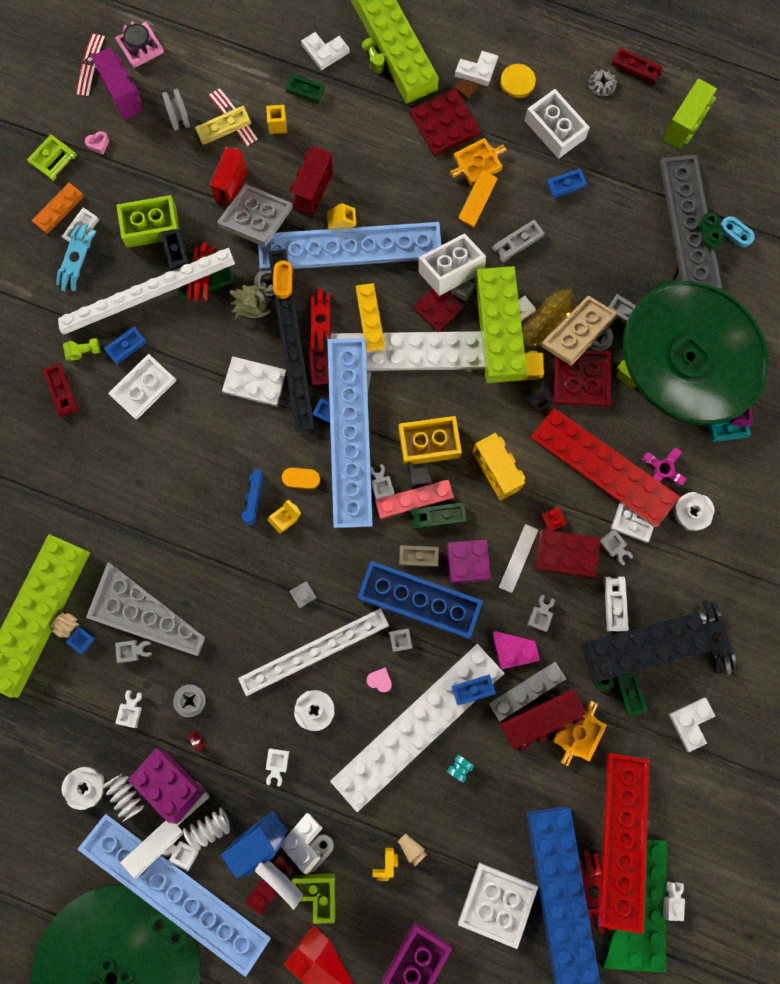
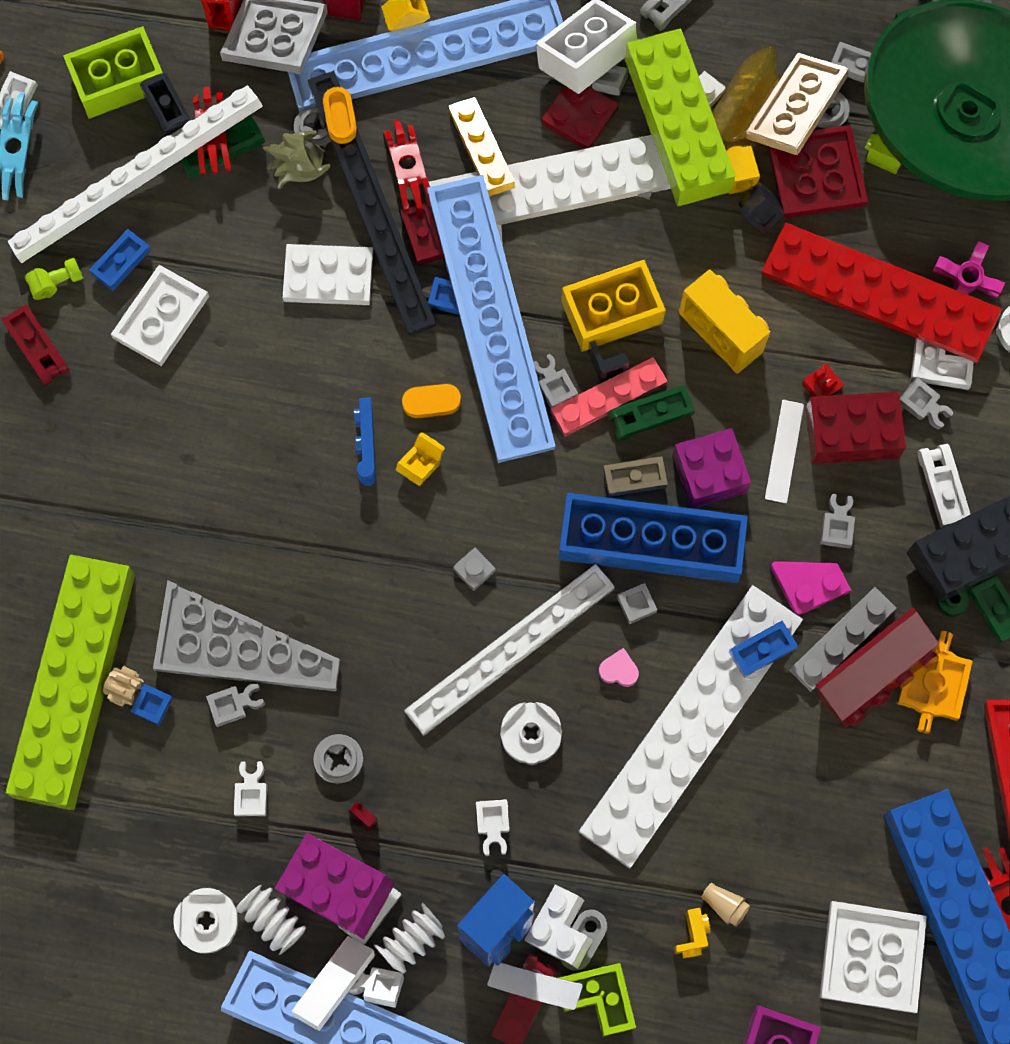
camera: 10 degrees left, 5 degrees down
teal wheel [447,754,474,783] -> none

